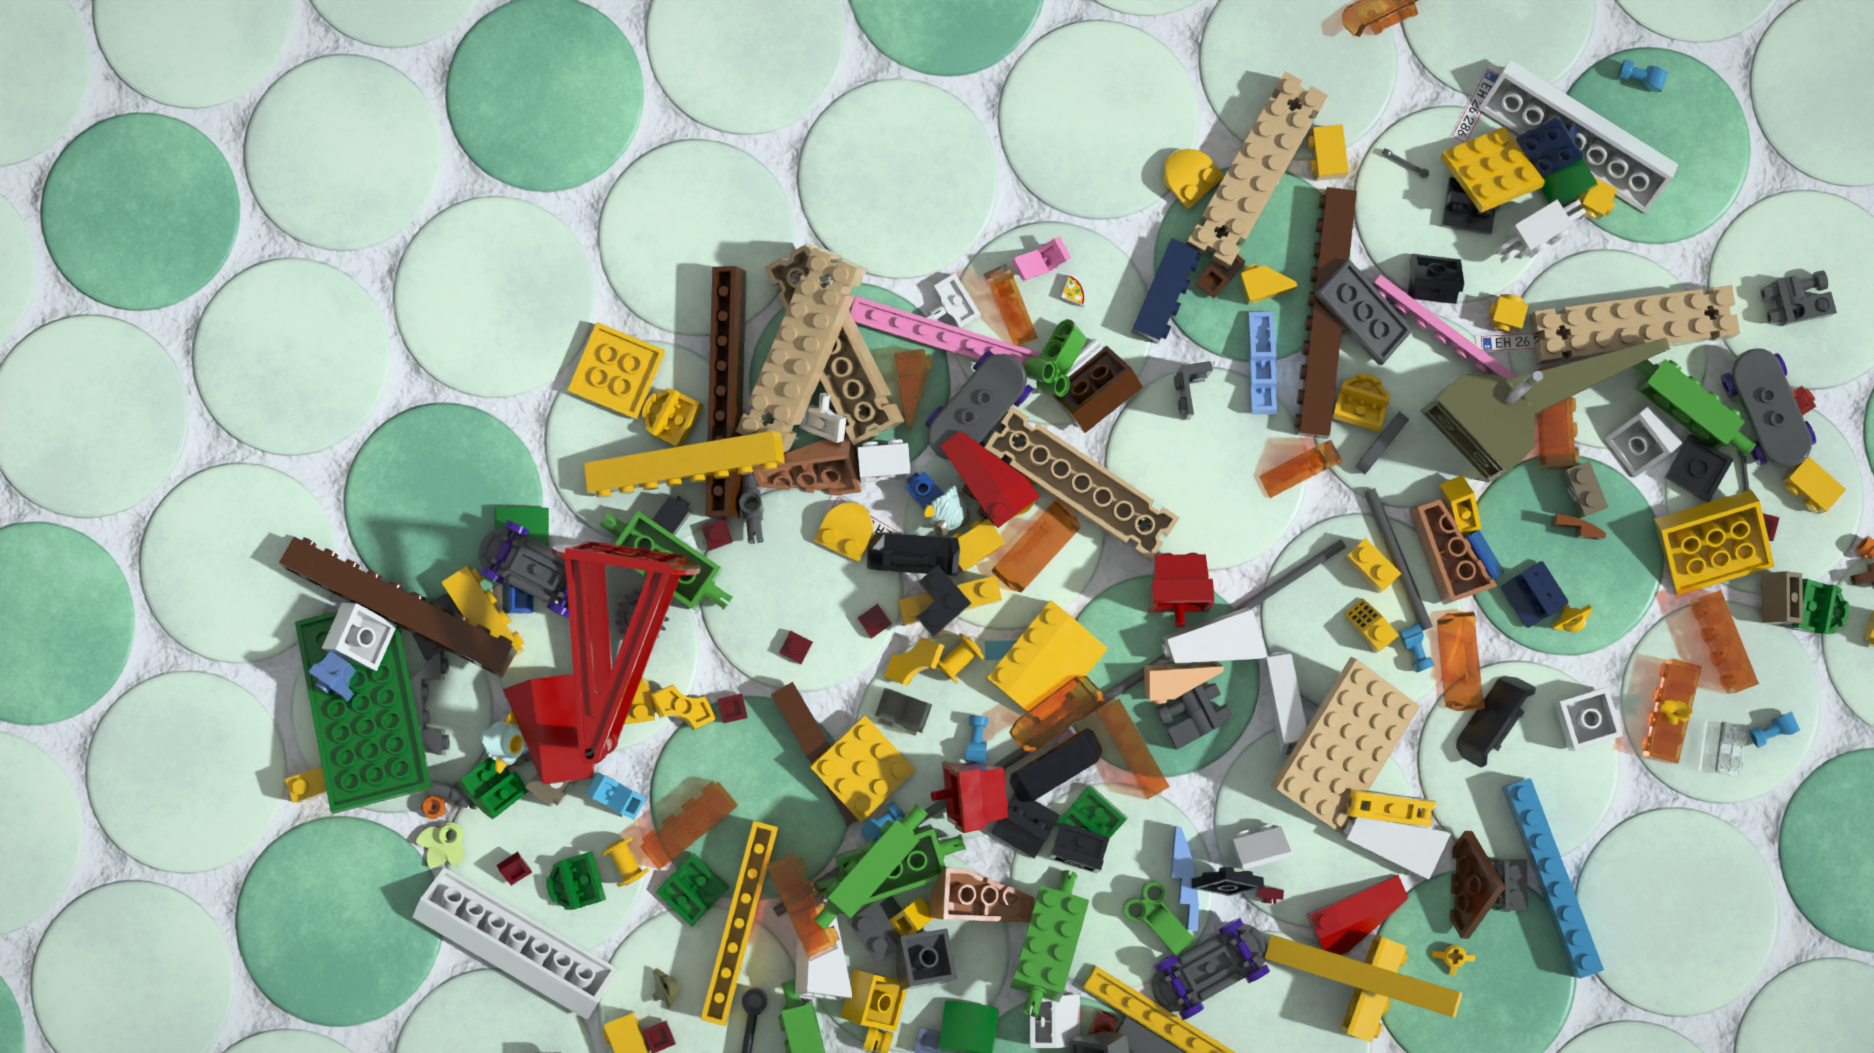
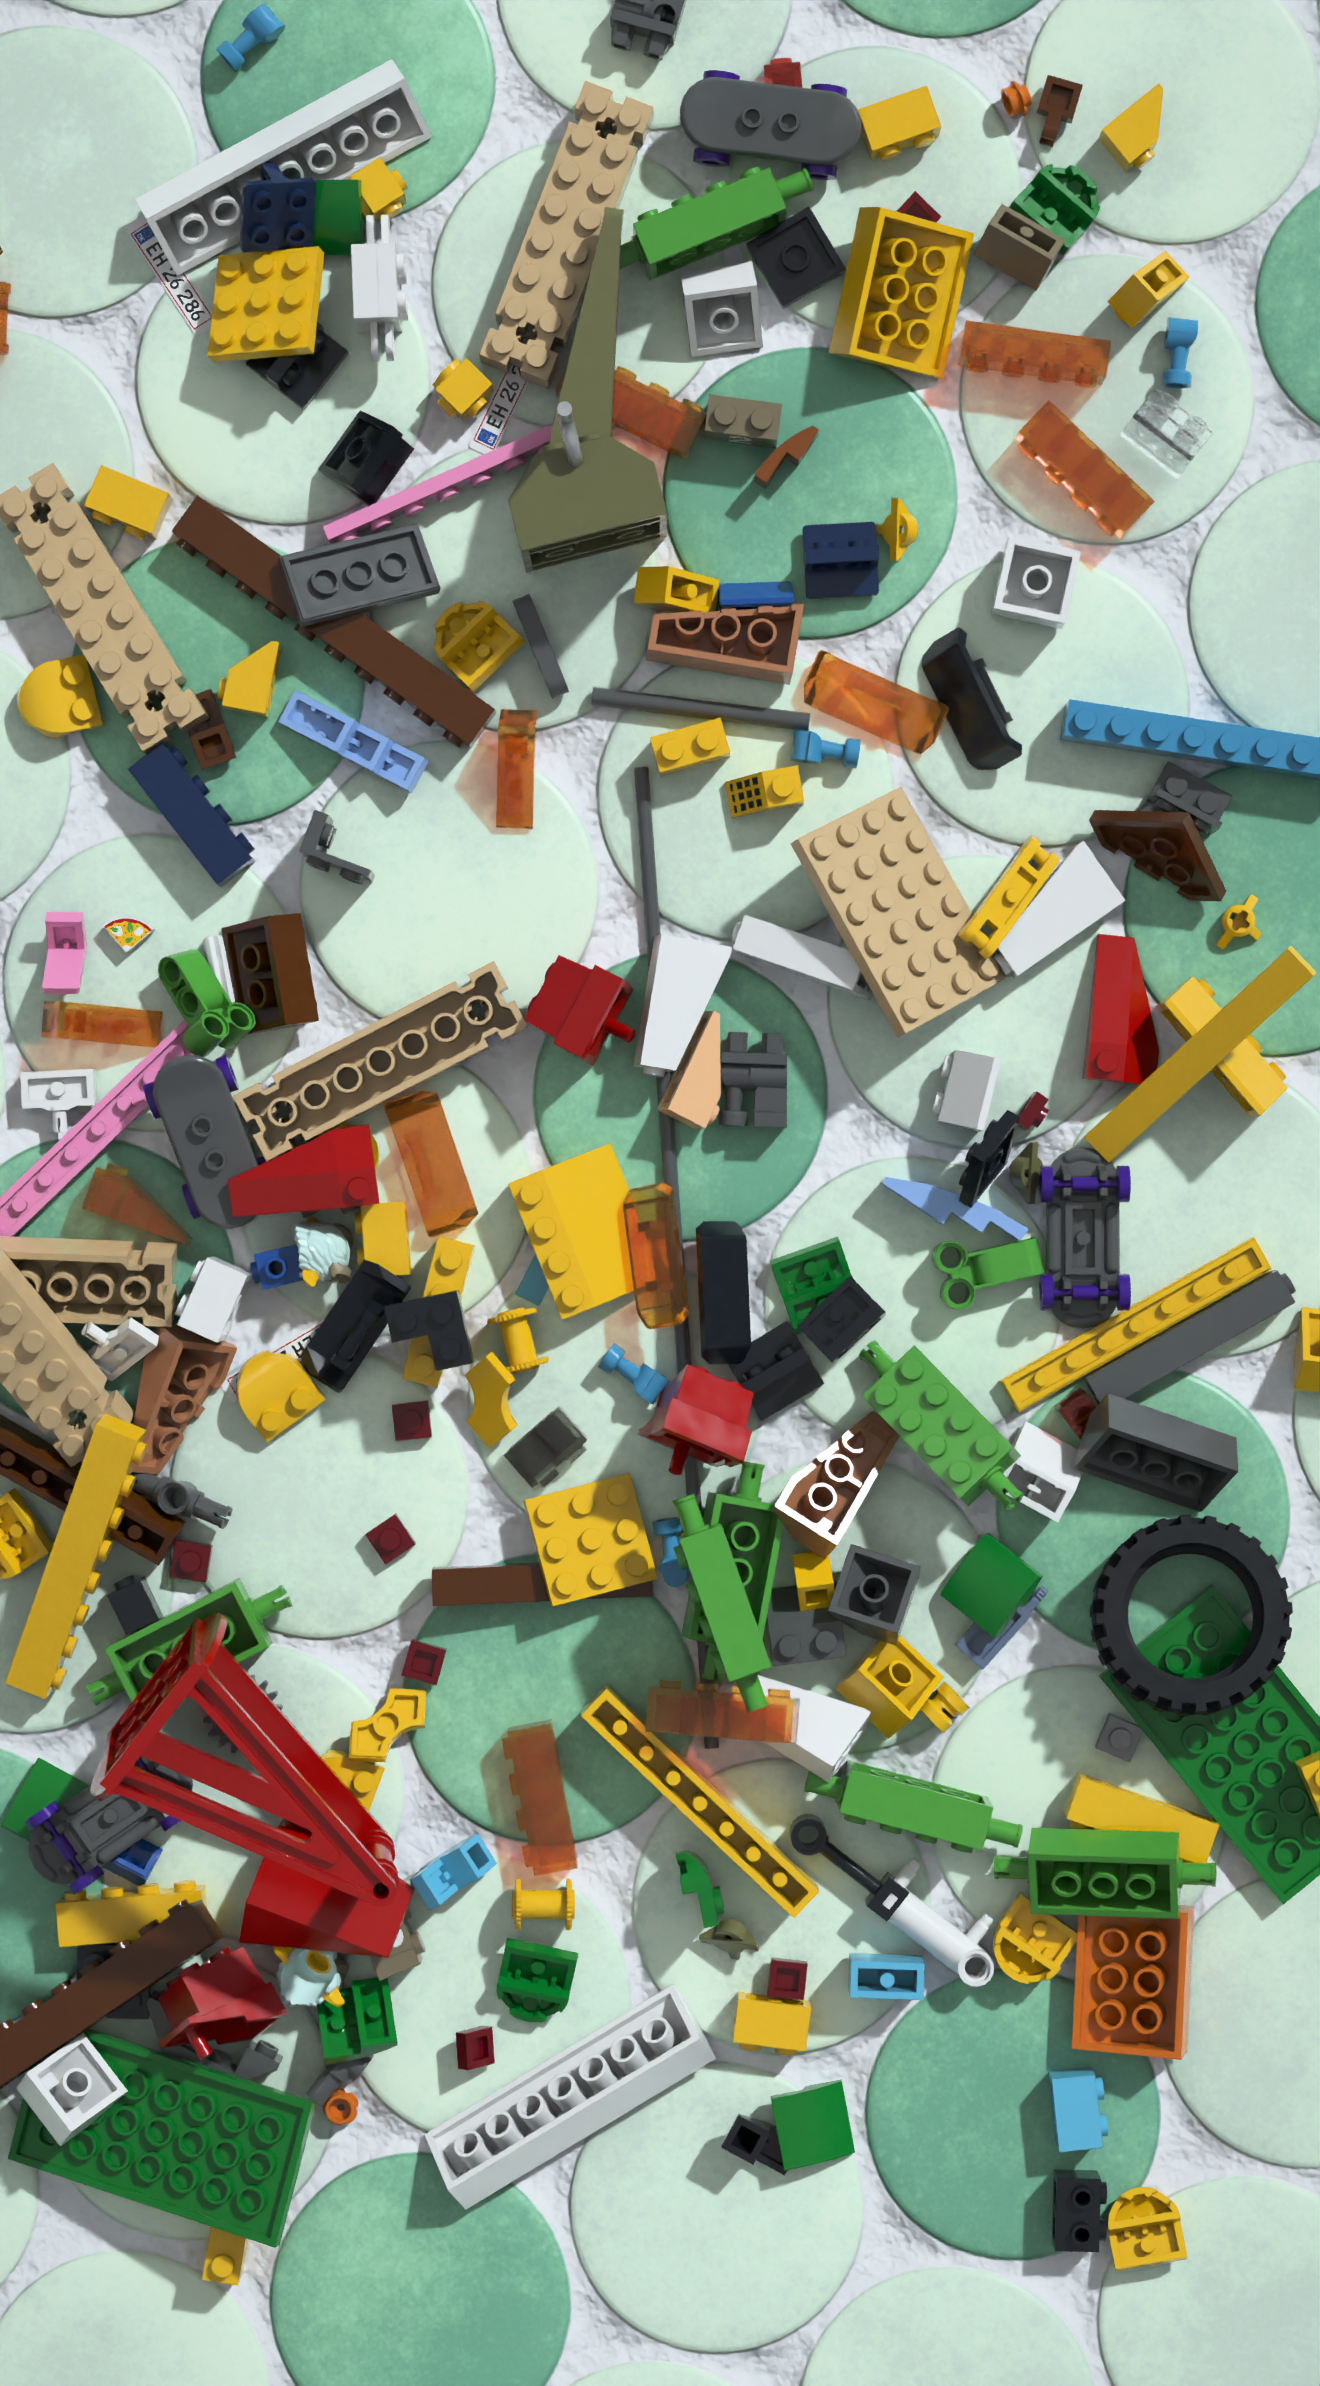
camera: 55 degrees left, 5 degrees up
medium blue brick [308,651,356,702] -> none
yellowish green plate [416,822,465,868] -> none
green slope [656,853,730,927] -> none
clear orange brick [1096,699,1170,799] -> none
dark grey hinge [1382,148,1429,178] -> none
yellow plant [1660,700,1693,724] -> none
dark grey hinge [1738,450,1750,491] -> none
none -> red piece [158,1947,287,2060]
none -> green slope [676,1850,724,1928]
none -> olive piece [1009,1142,1043,1204]
none -> yellow slope [1107,250,1190,328]

